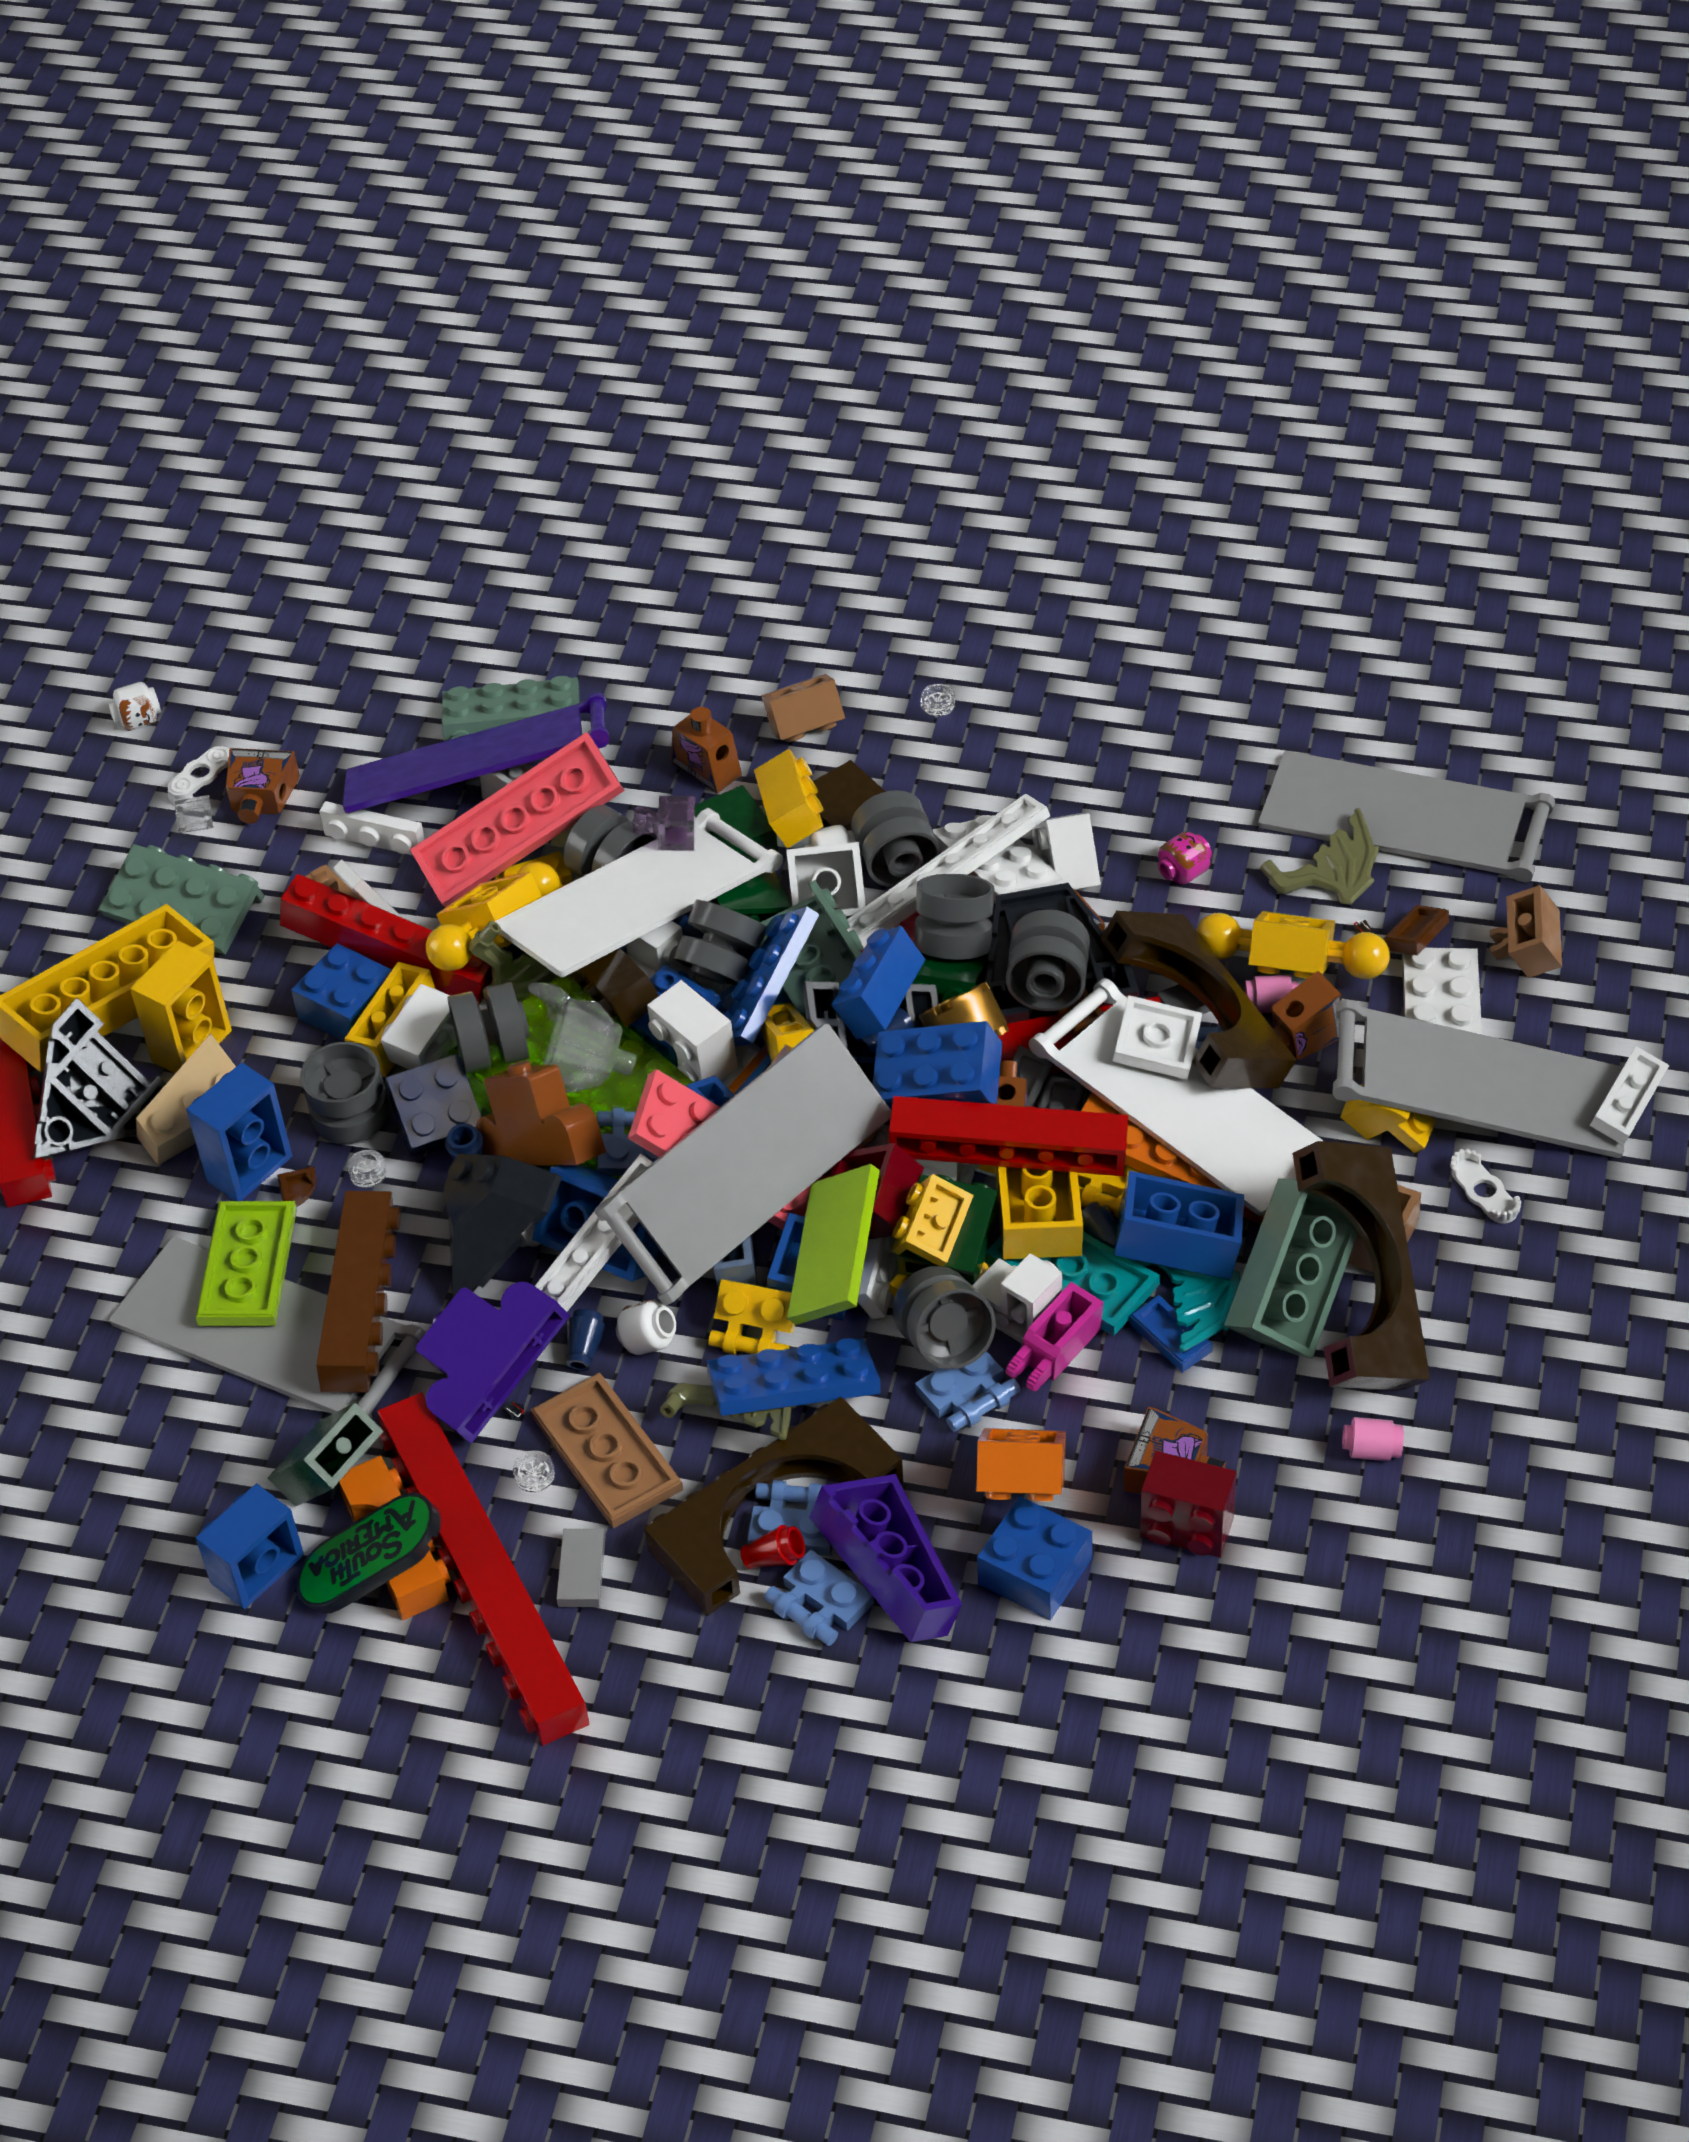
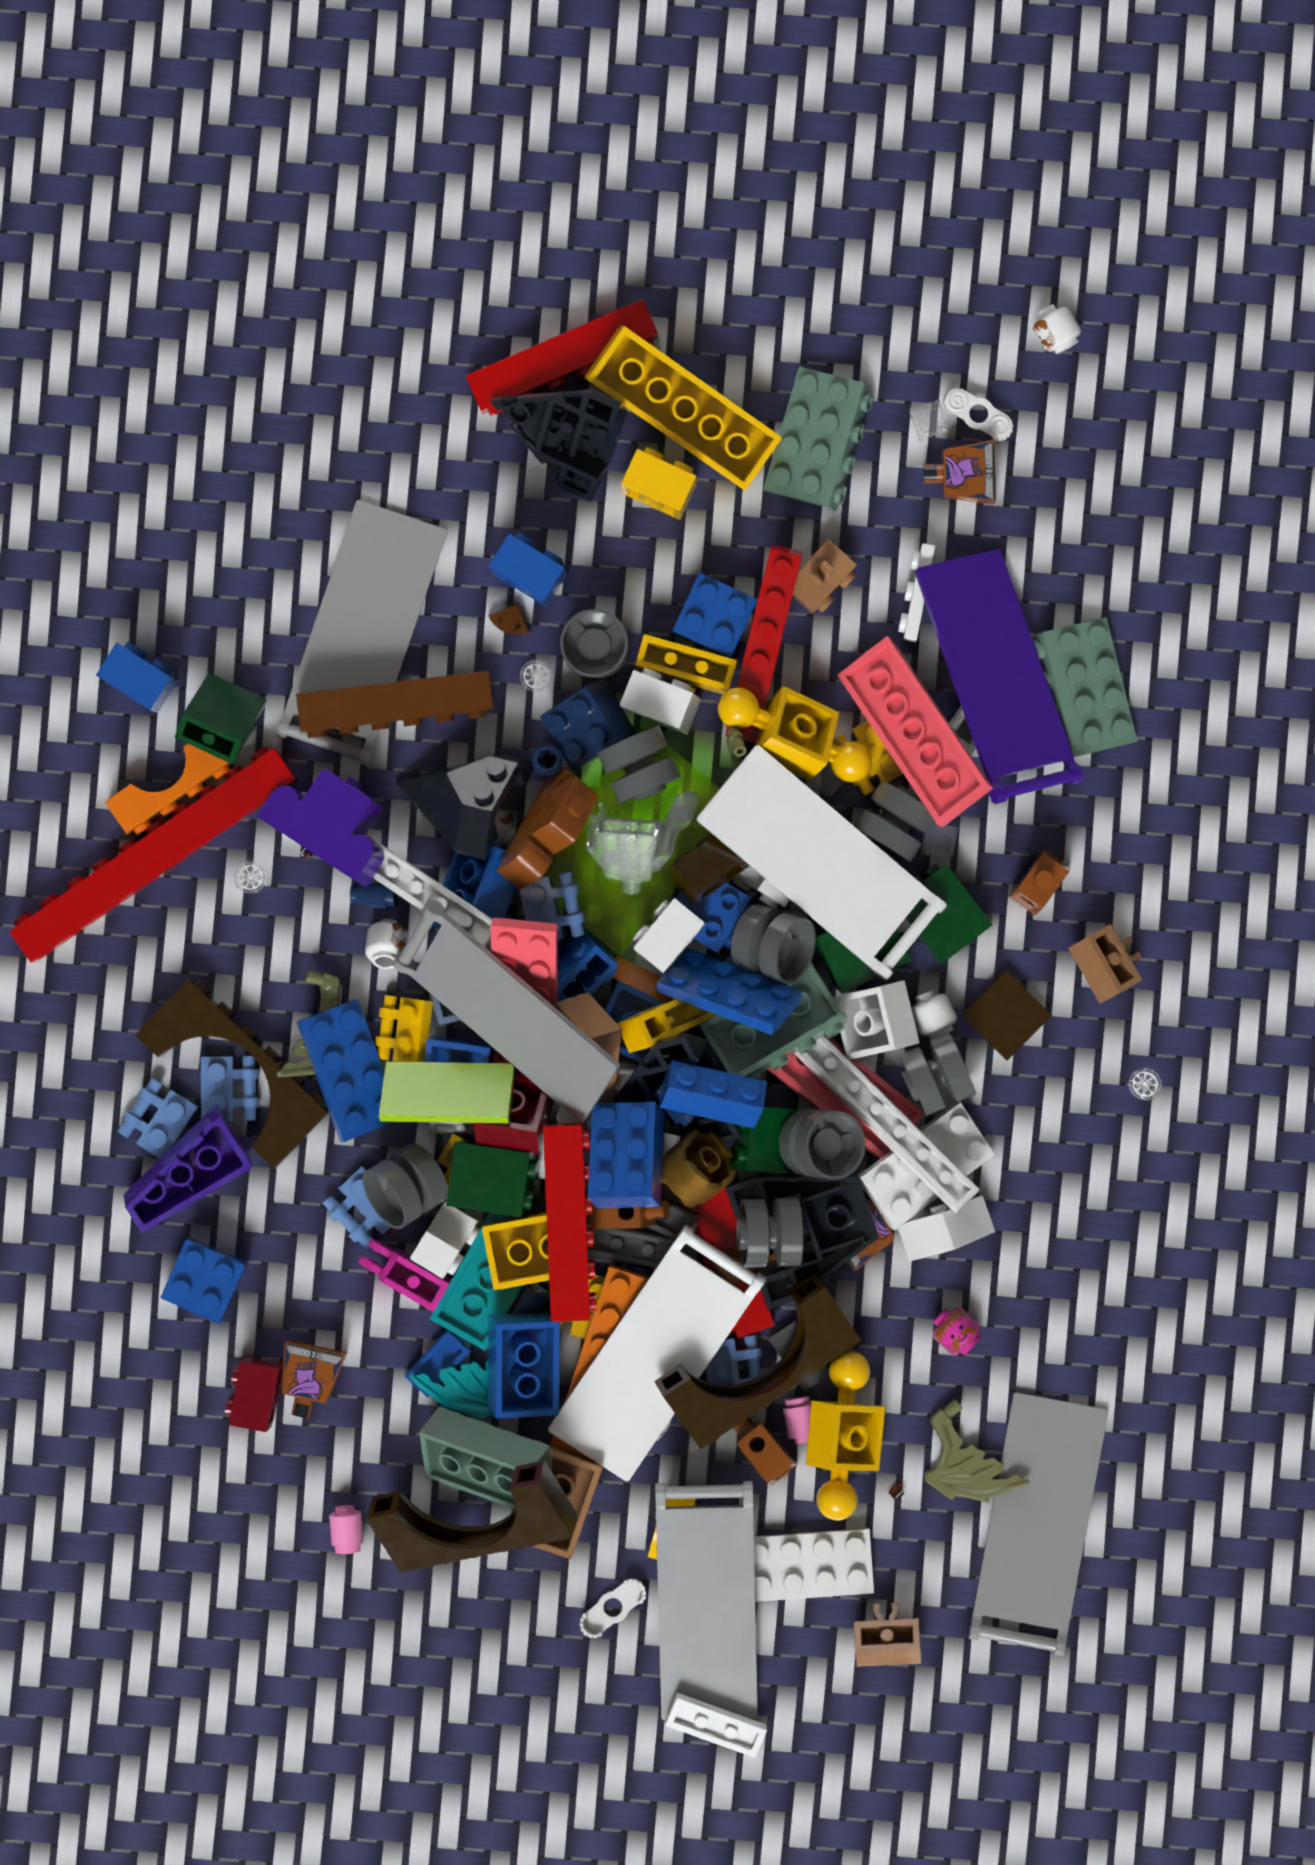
camera: 80 degrees right, 40 degrees up
tan wedge [136,1033,236,1166] -> none
lime tile [196,1201,297,1326] -> none
tile [296,1493,441,1613] -> none
white tile [333,859,403,918] -> none
medium nougat tile [531,1372,683,1529] -> none
light grey tile [557,1529,606,1607] -> none
clear purple brick [633,796,696,851] -> none
red cone [740,1525,805,1569] -> none
yellow brick [754,749,824,848] -> none
yellow bracket [892,1174,974,1266] -> none
orange brick [976,1428,1066,1501] -> none
white plate [1112,995,1202,1079] -> none
reddish brown tile [1383,905,1450,956] -> none

